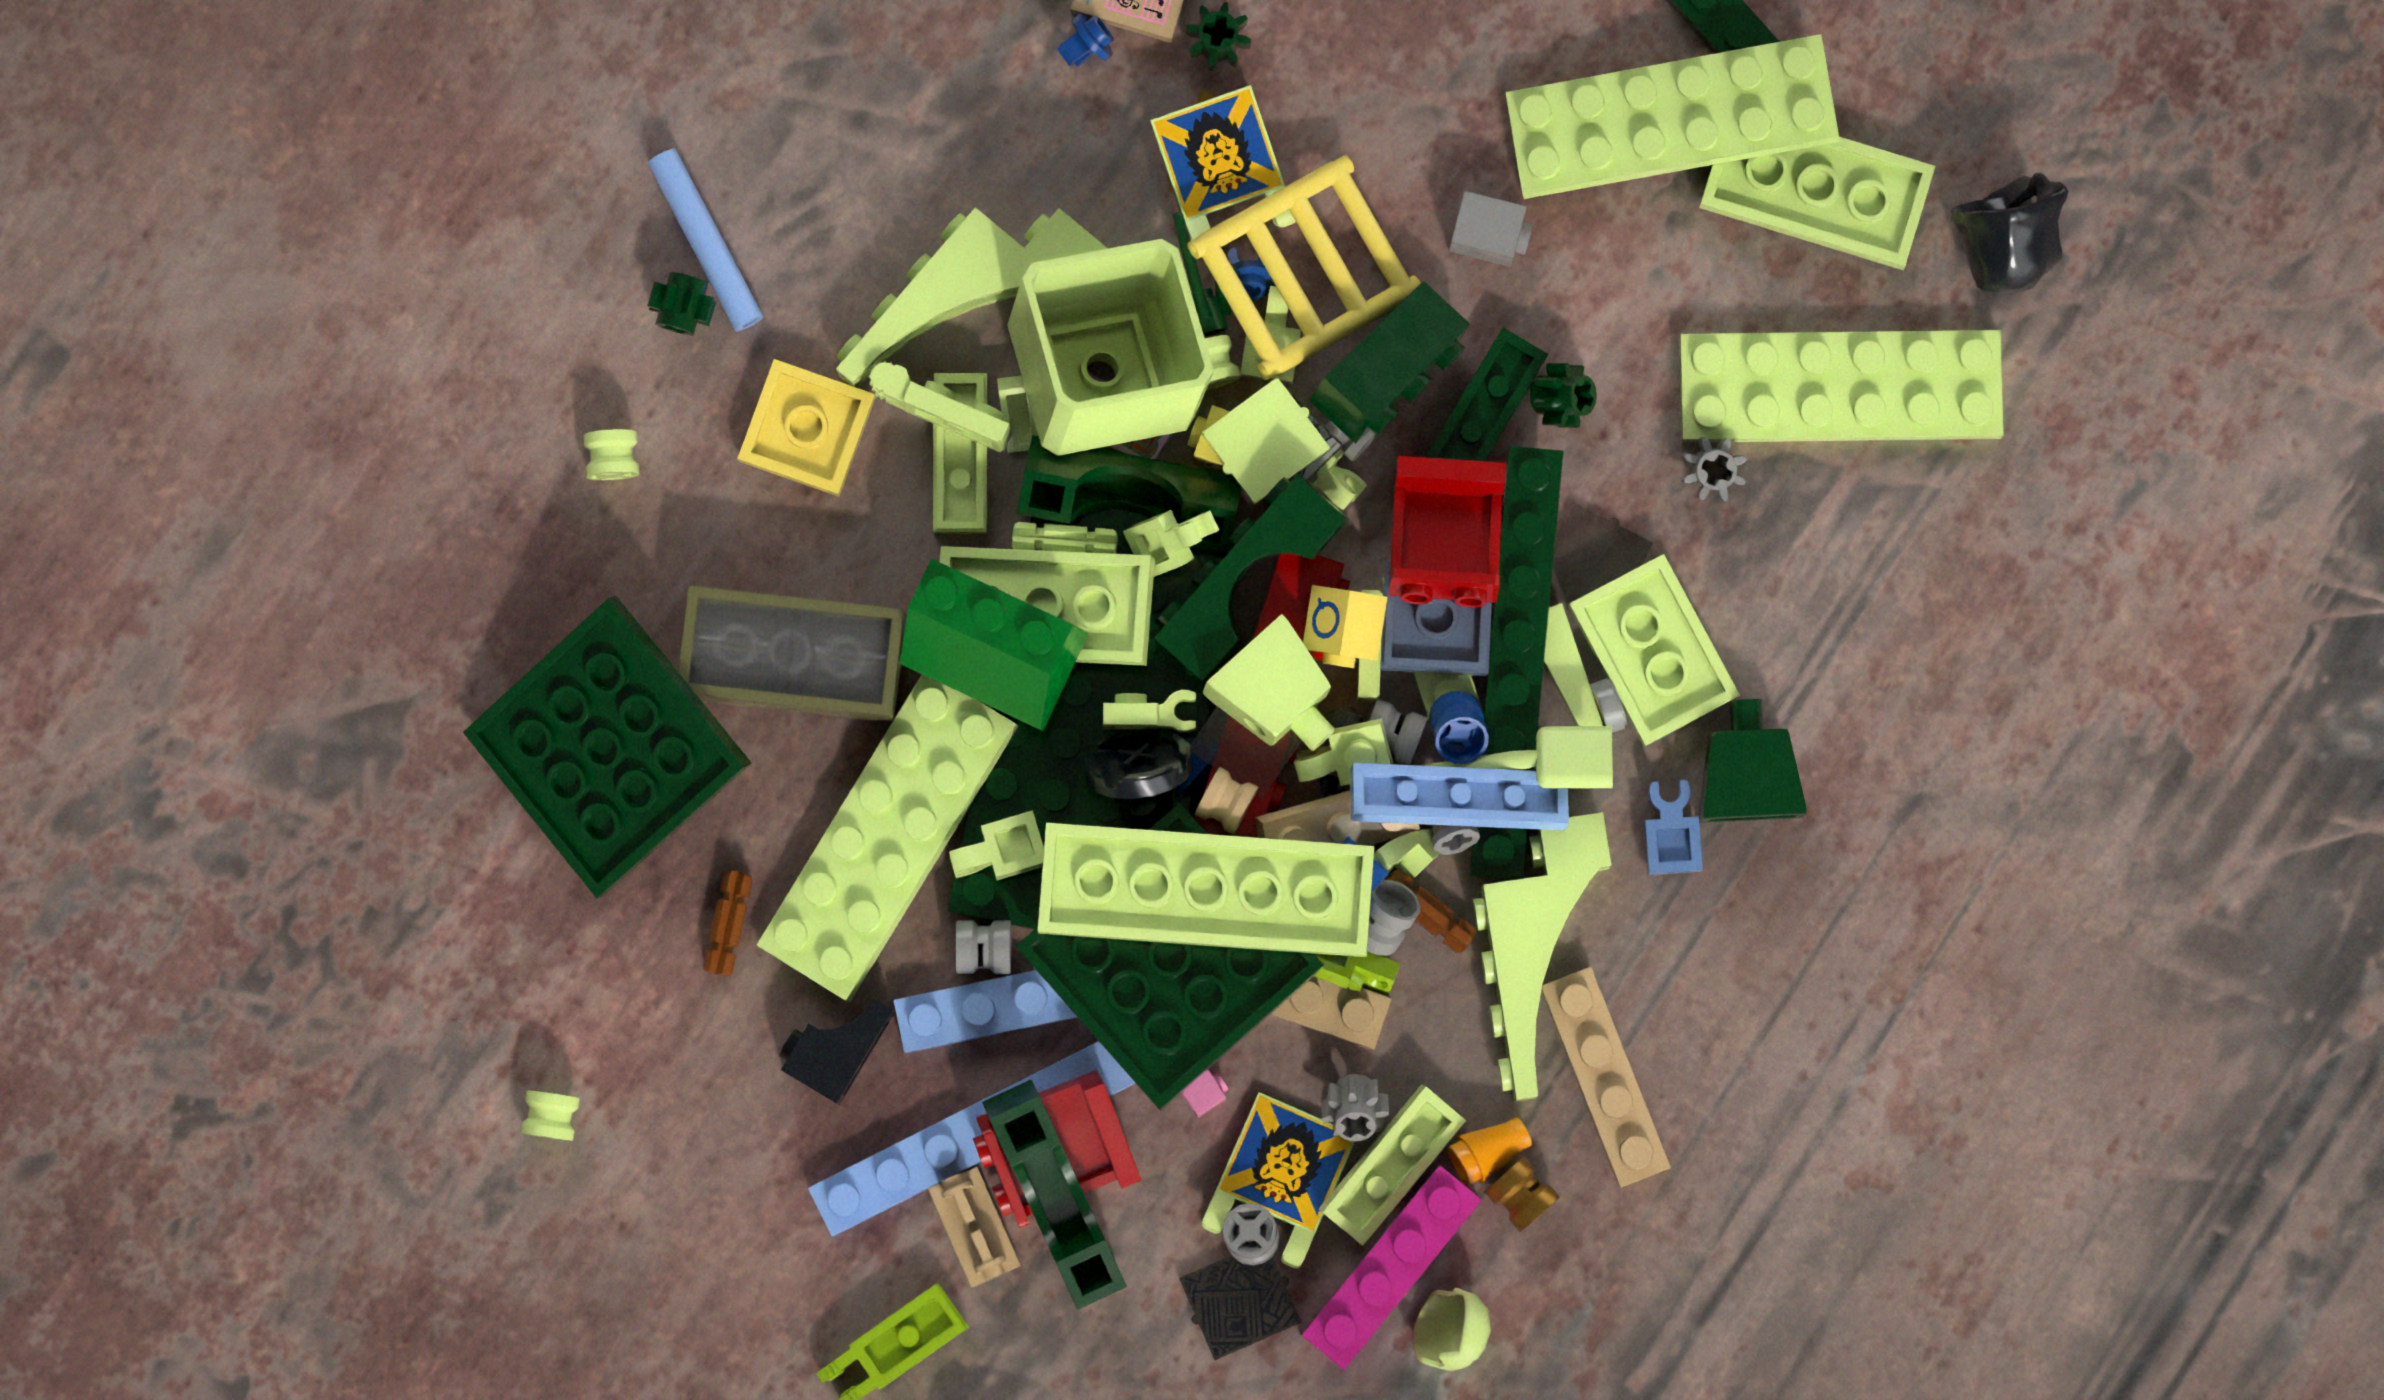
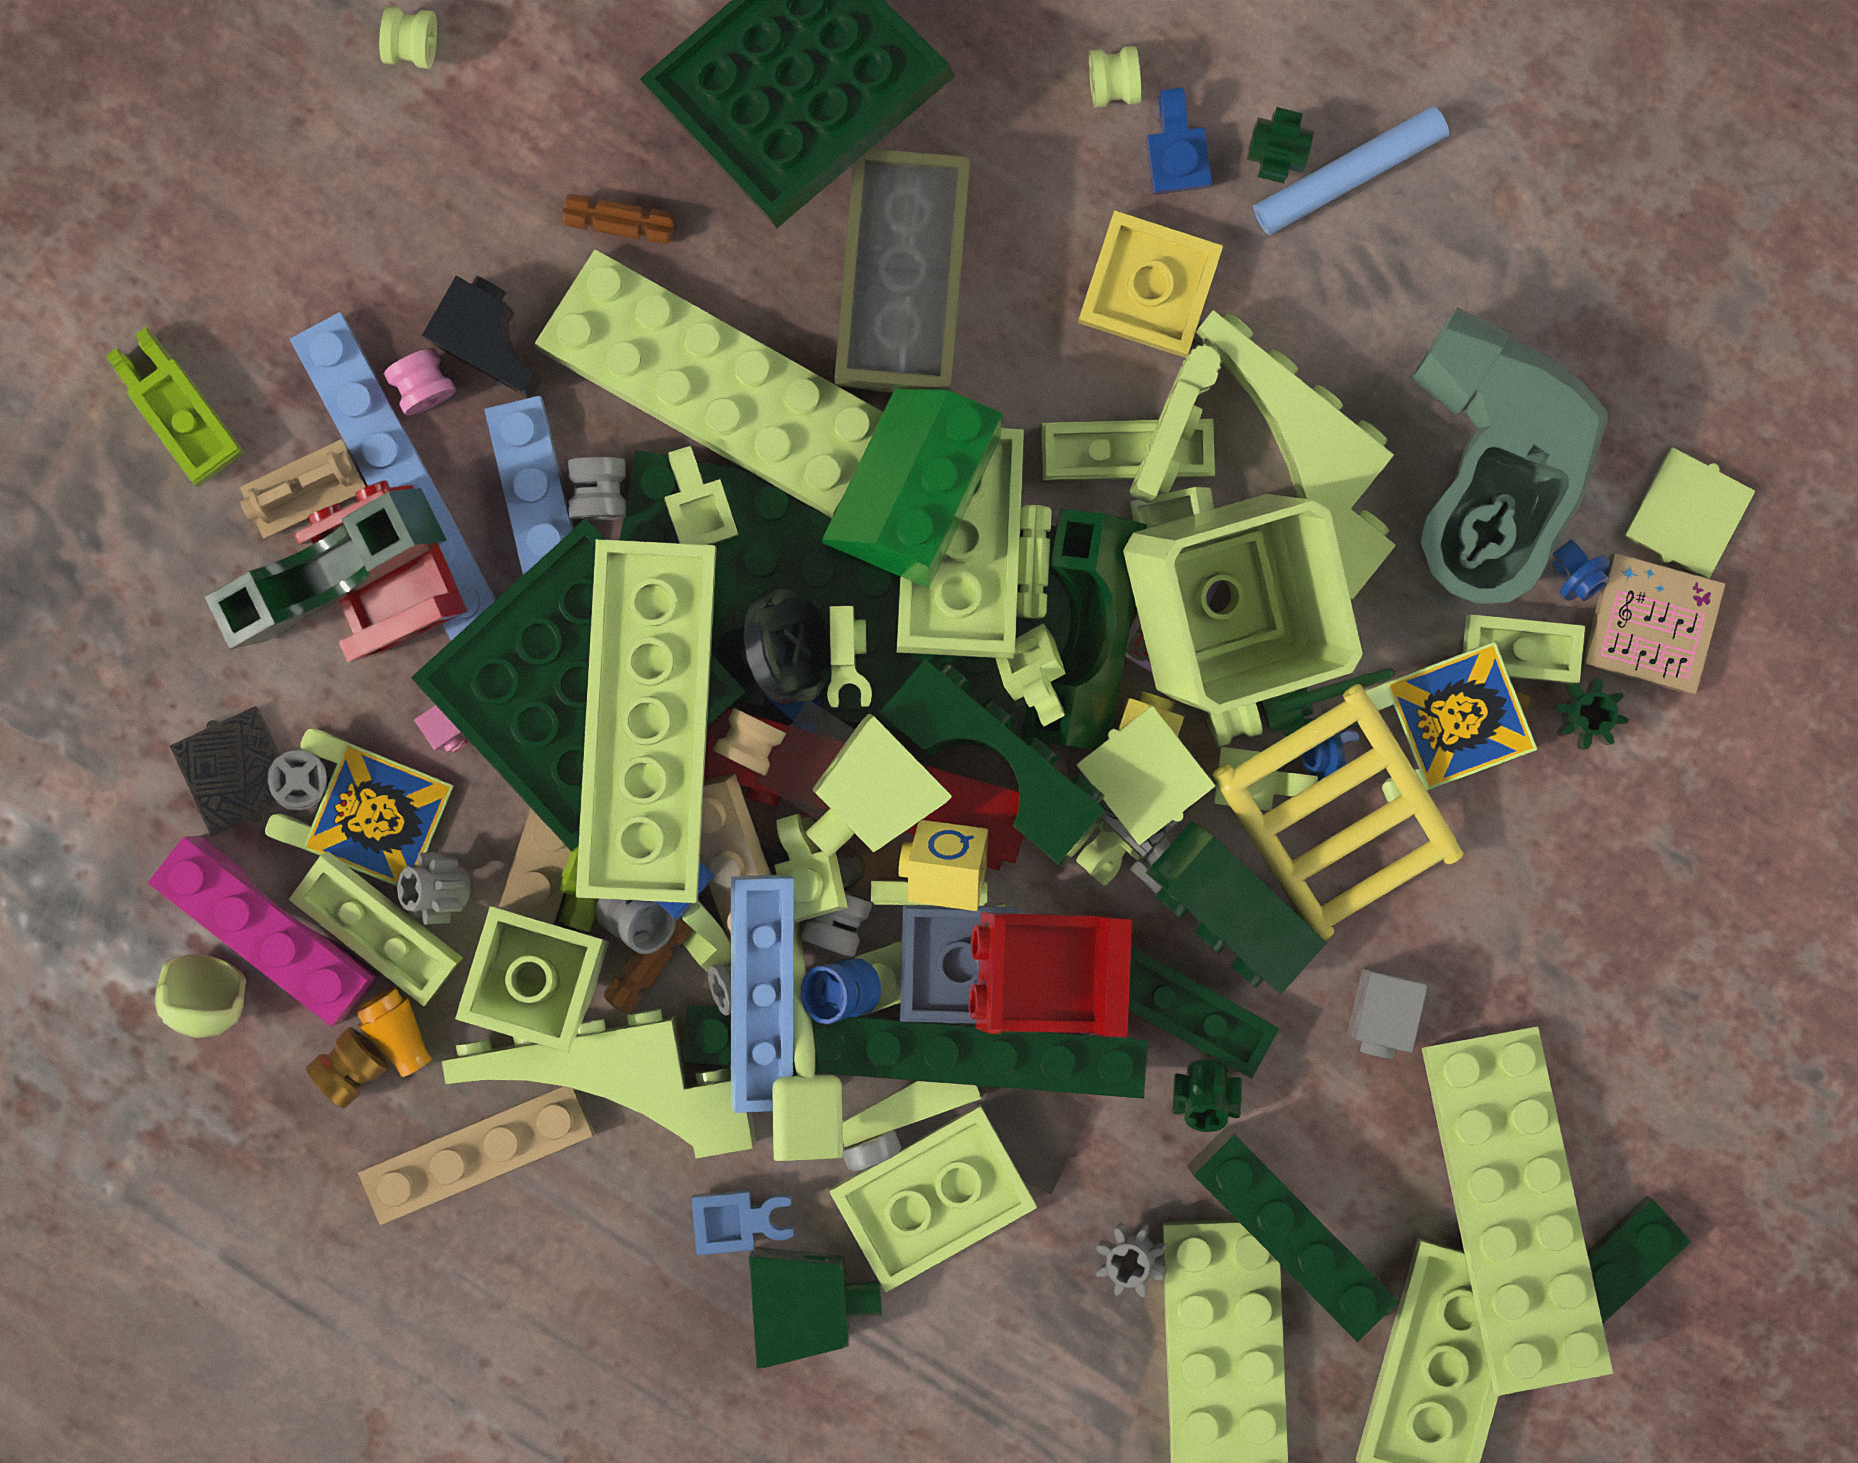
camera: 85 degrees right, 5 degrees up
none -> bright pink wheel [384,348,457,416]
none -> yellowish green slope [455,906,609,1053]
none -> blue plate [1146,87,1212,195]
none -> dark green arch [1187,1126,1399,1343]
none -> sand green piece [1411,307,1608,604]
none -> yellowish green plate [1463,614,1585,684]

